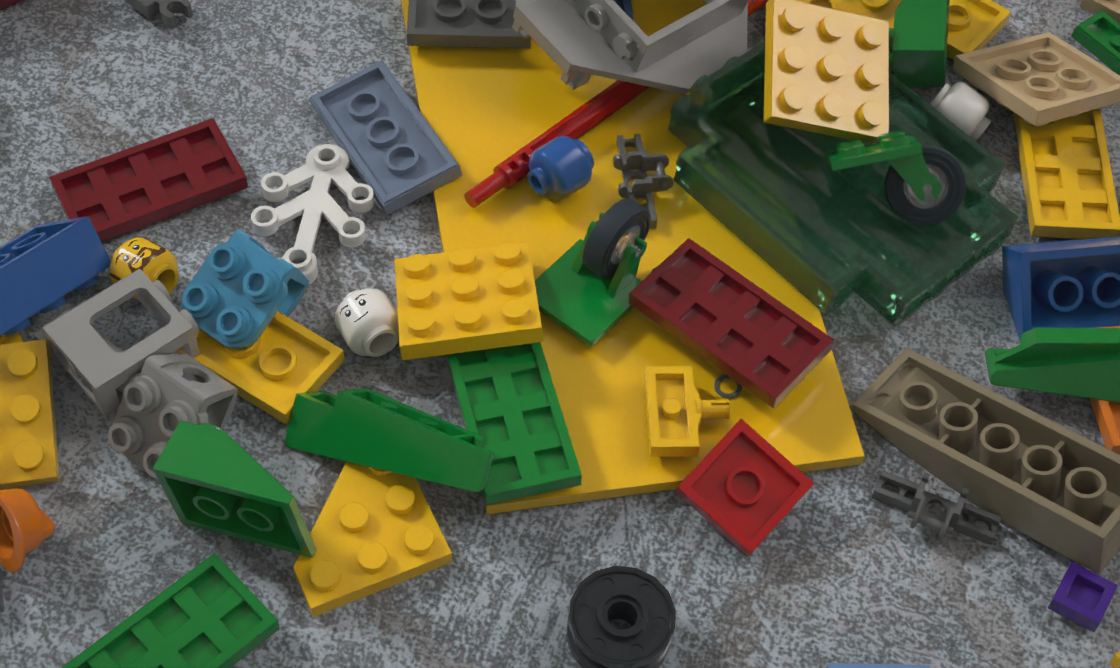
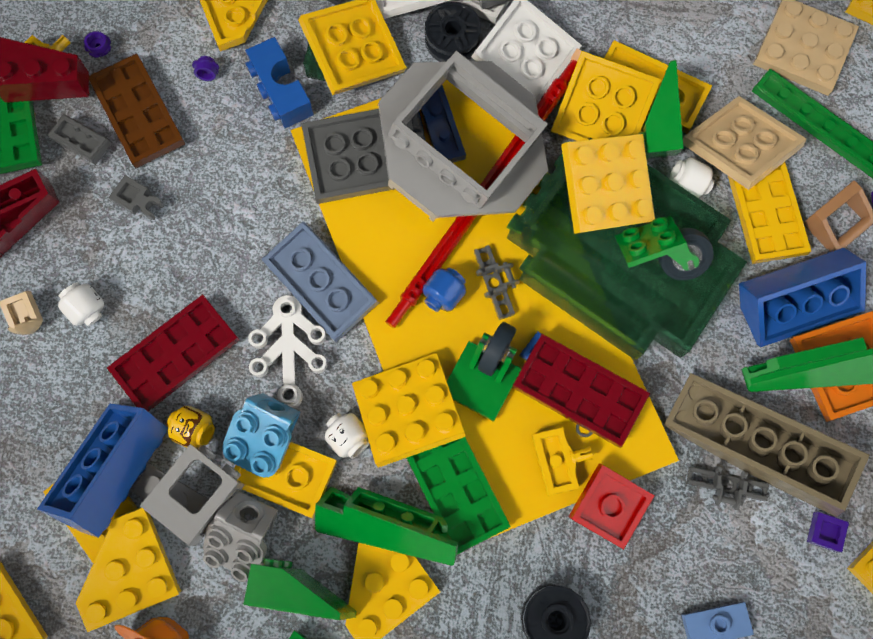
camera: 10 degrees left, 20 degrees up
none -> white head [58,282,104,327]

